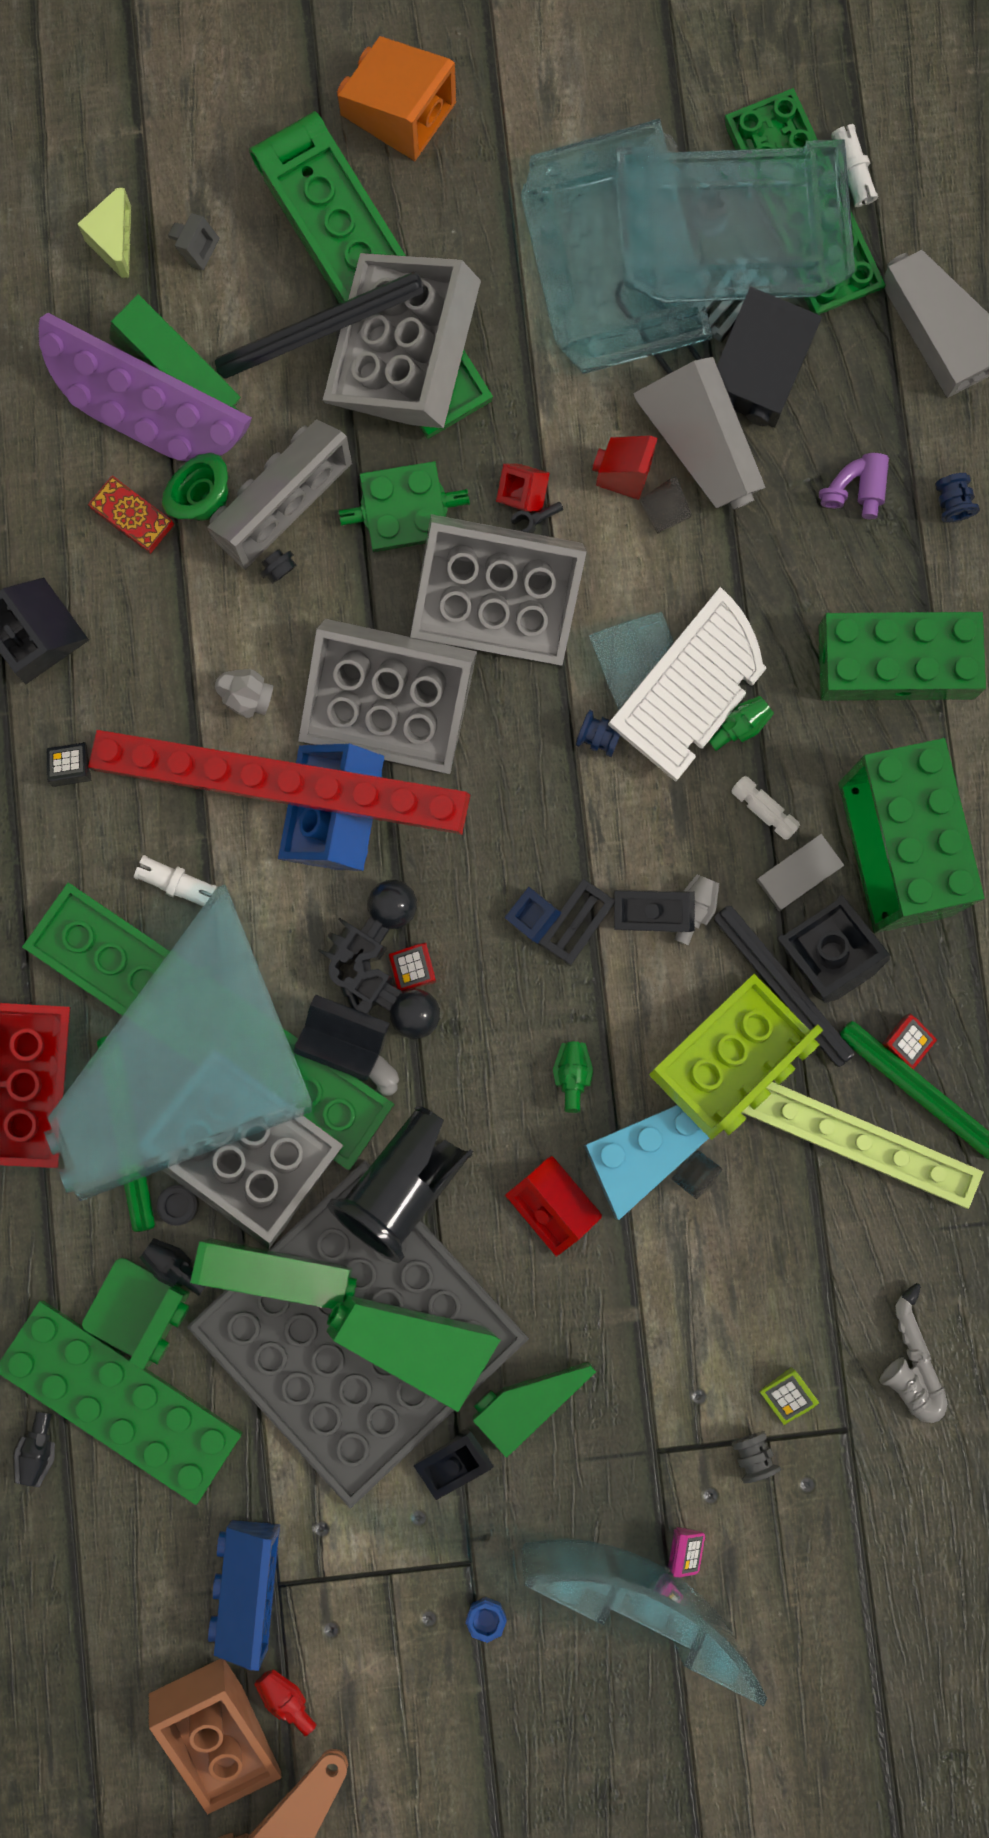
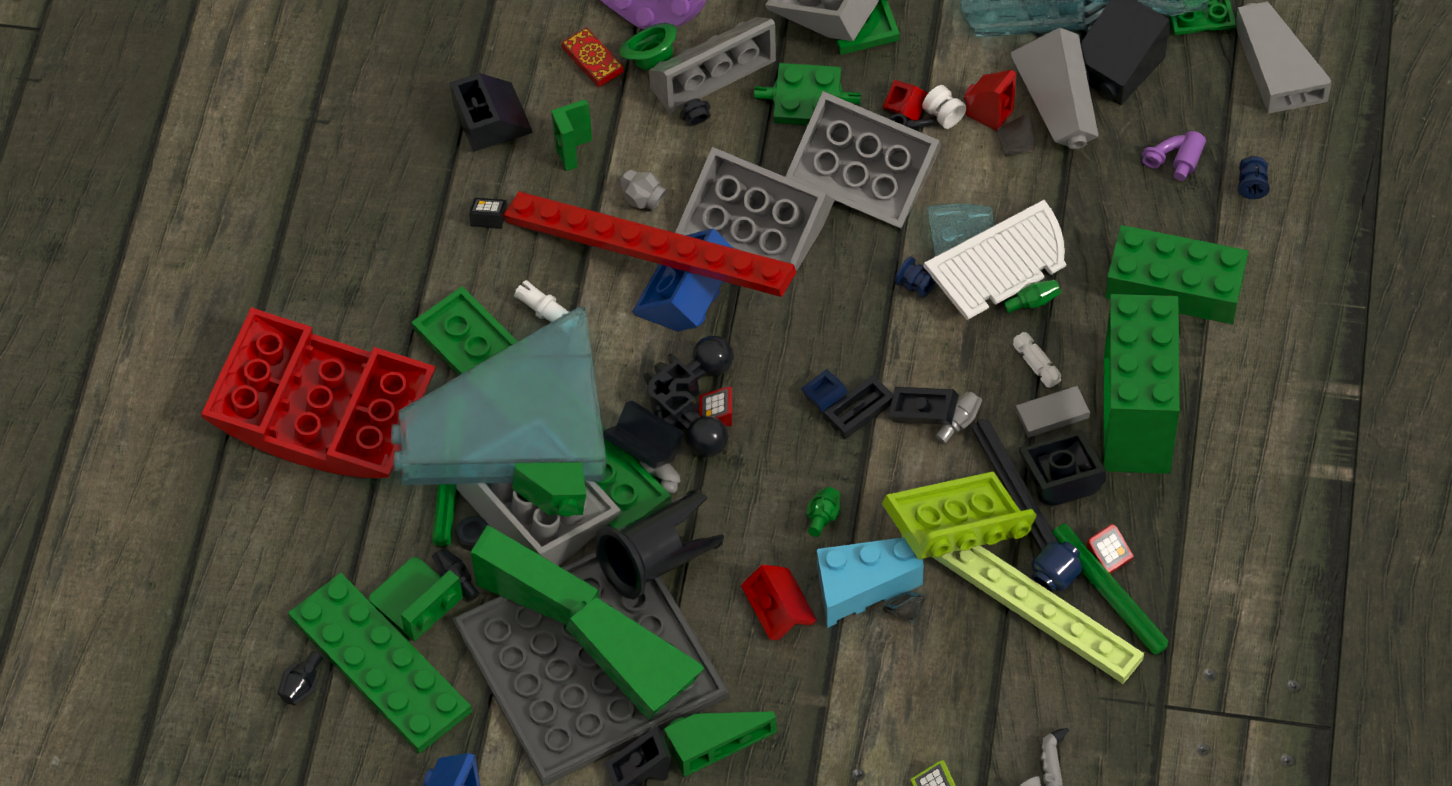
camera: 20 degrees right, 25 degrees down
none -> green slope [512,462,586,517]
none -> green panel [551,99,592,171]
none -> white wheel [922,85,966,129]
none -> dark blue head [1031,542,1082,592]

